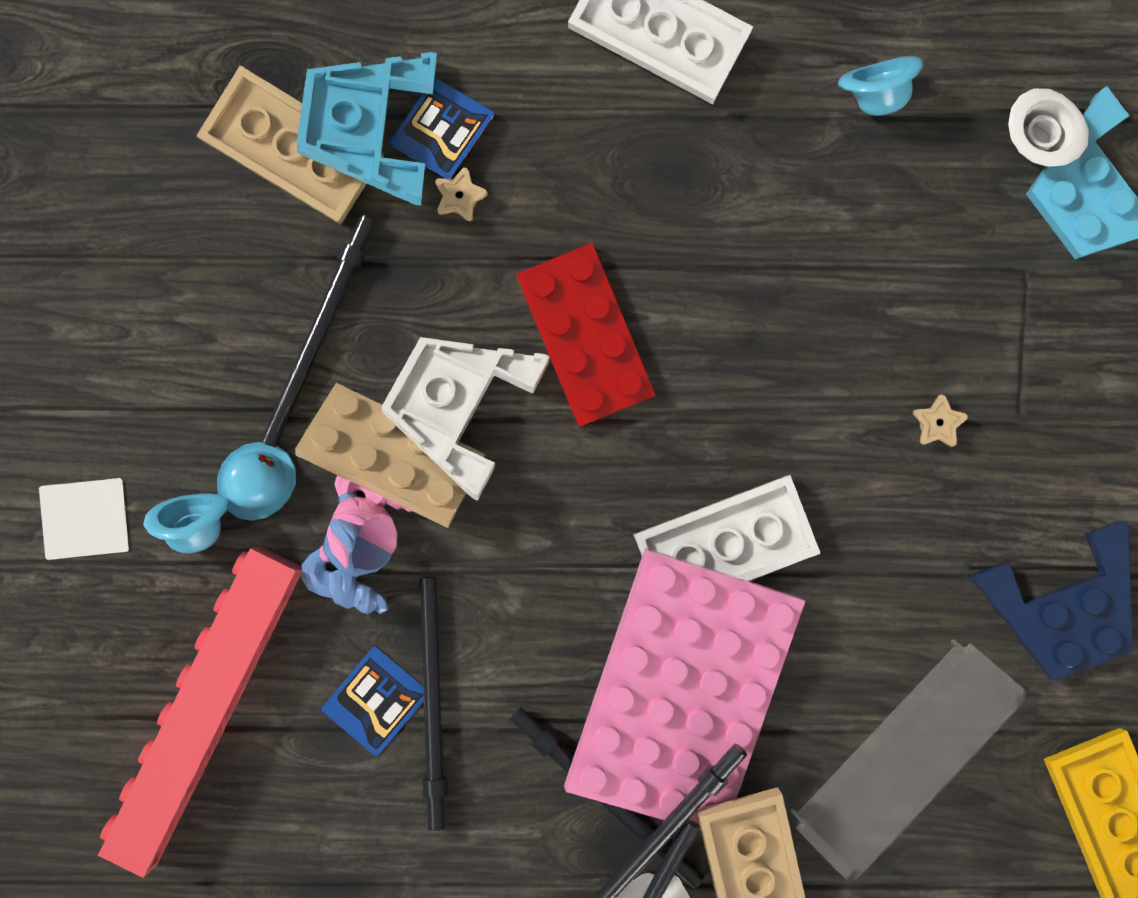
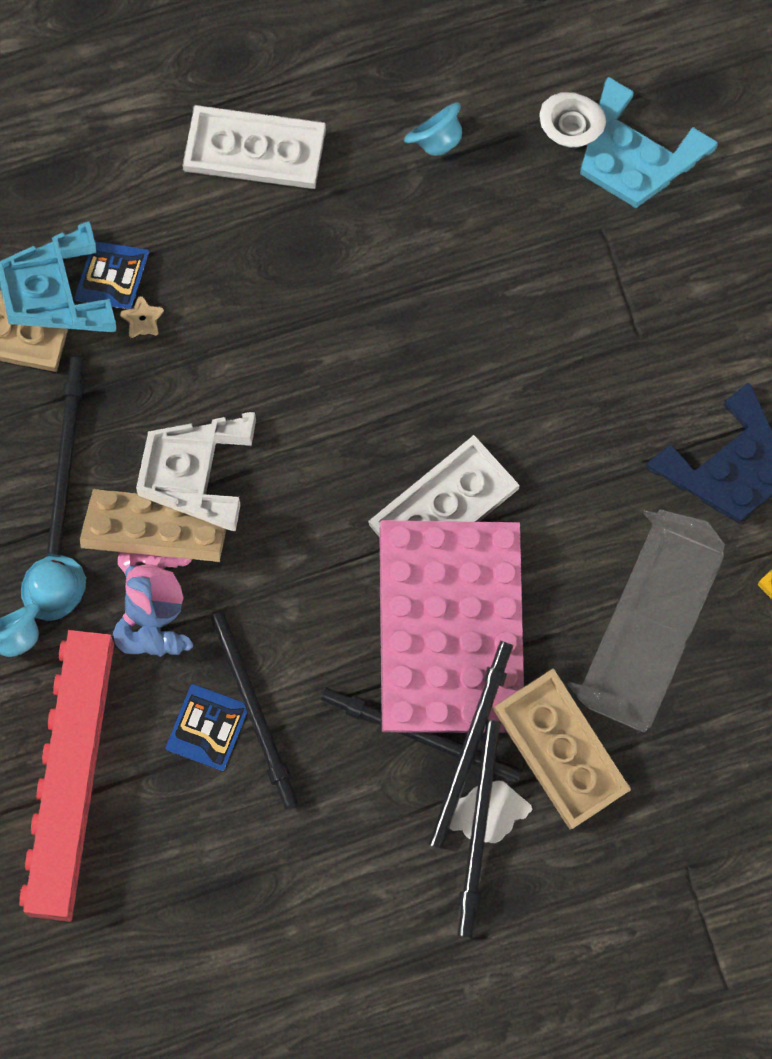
camera: 15 degrees left, 15 degrees down
red plate [516,243,656,427] -> none
tan plate [913,394,967,447] -> none

